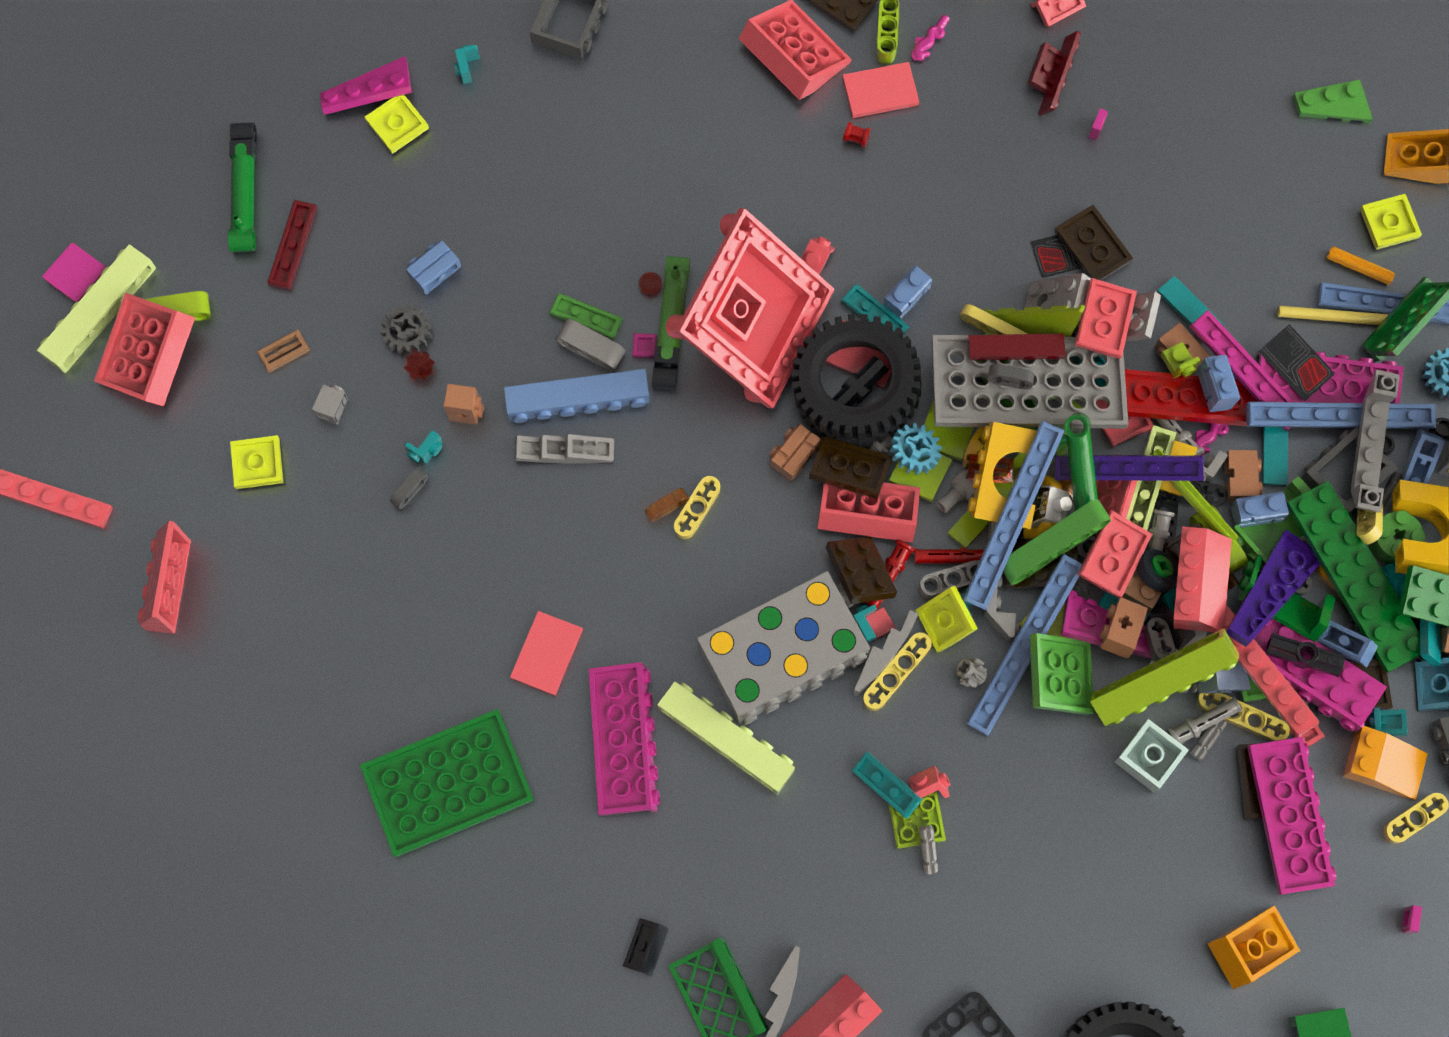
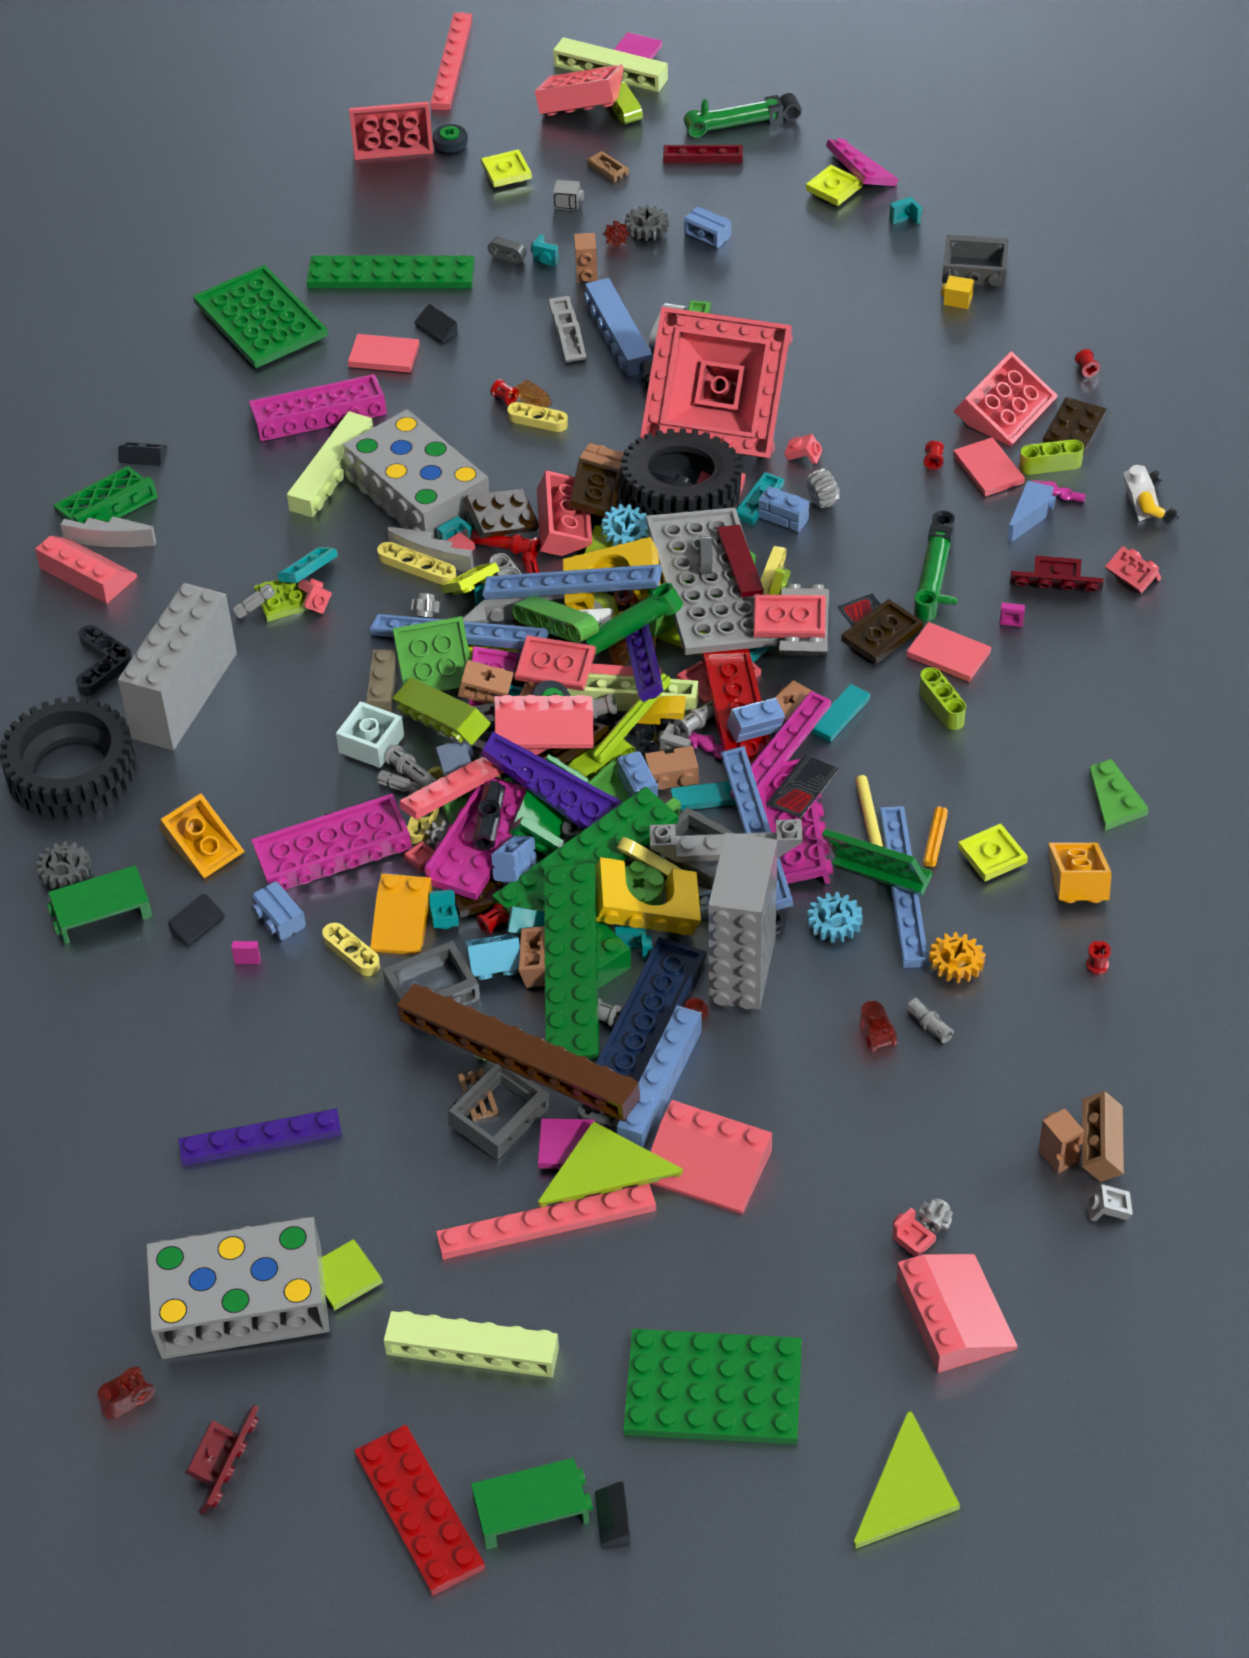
camera: 80 degrees right, 25 degrees down
lime bracket [1160,342,1200,379] -> none
none -> light grey brick [118,583,237,751]
none -> black slope [168,893,224,946]
none -> medium blue brick [251,881,306,941]
none -> green plate [307,255,475,288]
none -> dark tan brick [366,650,399,713]
none -> black slope [414,304,458,343]
none -> black wheel [432,124,468,153]
none -> red bush [476,903,509,935]
none -> red bush [490,379,519,405]
none -> light grey gear [806,468,840,508]
none -> coral tile [906,622,991,682]
none -> green piece [914,510,958,622]
none -> lime beam [919,667,966,730]
none -> yellow brick [941,275,974,309]
none -> medium blue slope [1008,481,1056,542]

